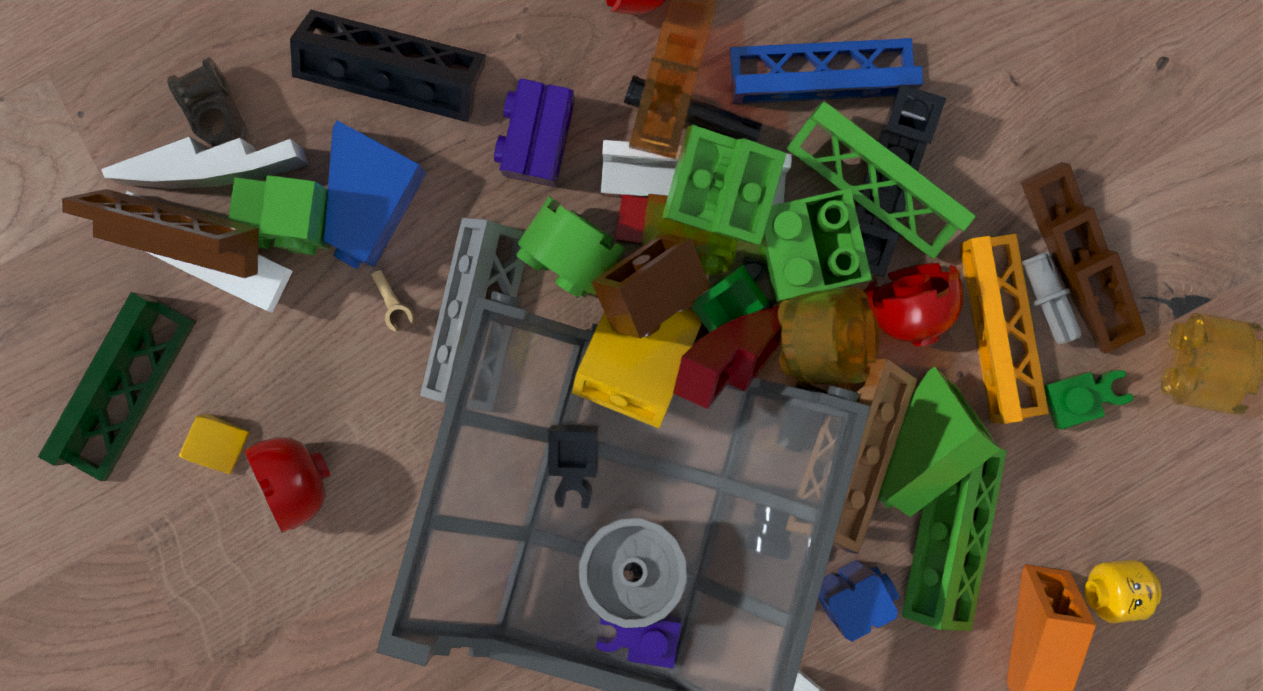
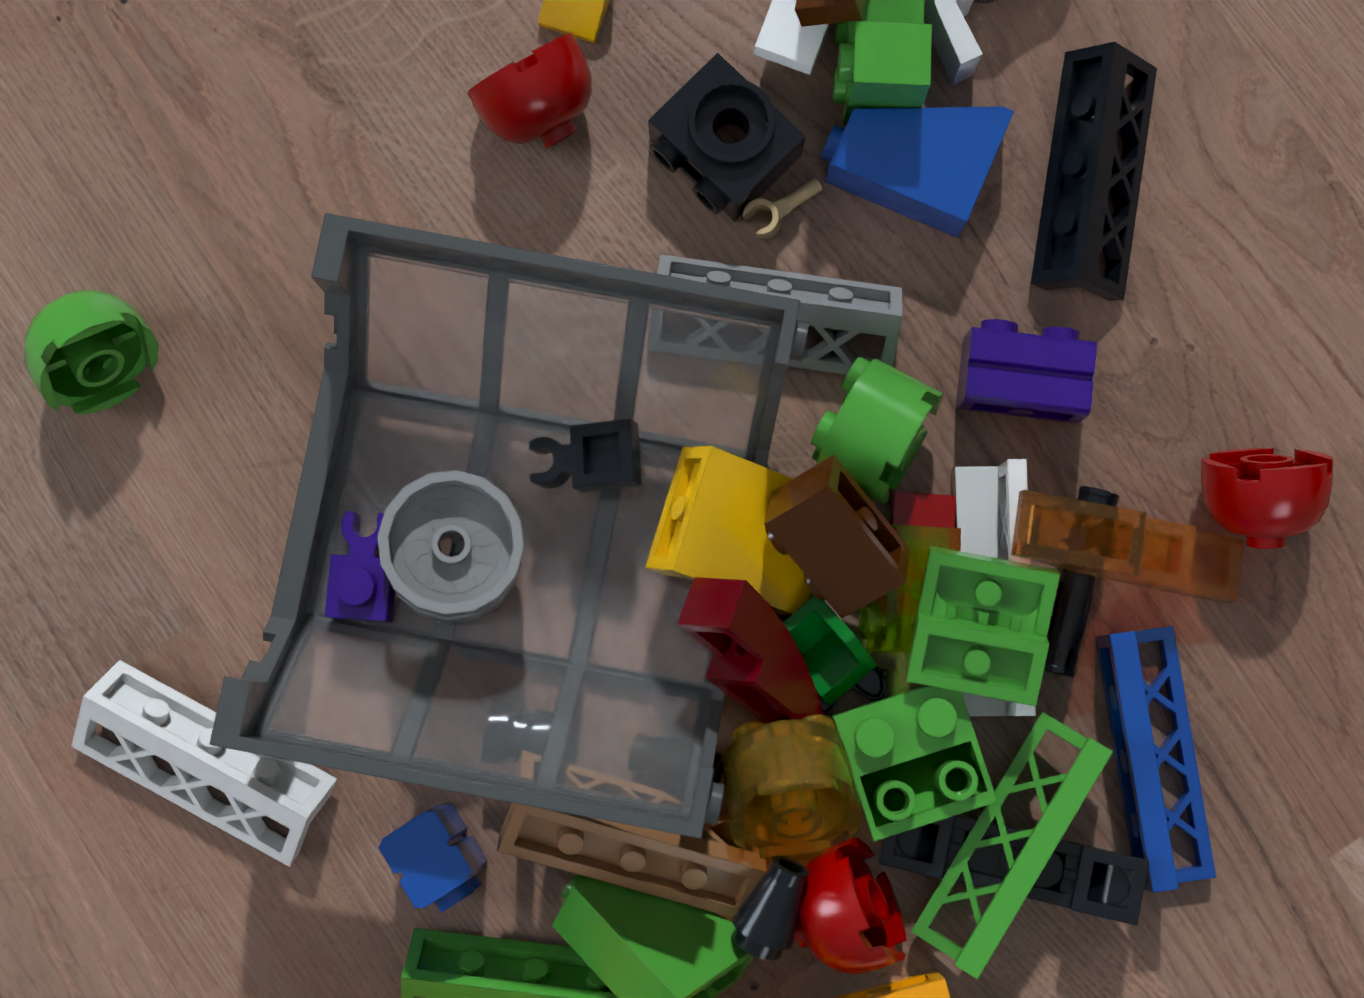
camera: 85 degrees right, 5 degrees down
none -> black brick [648,53,806,222]
none -> black cone [732,855,809,960]

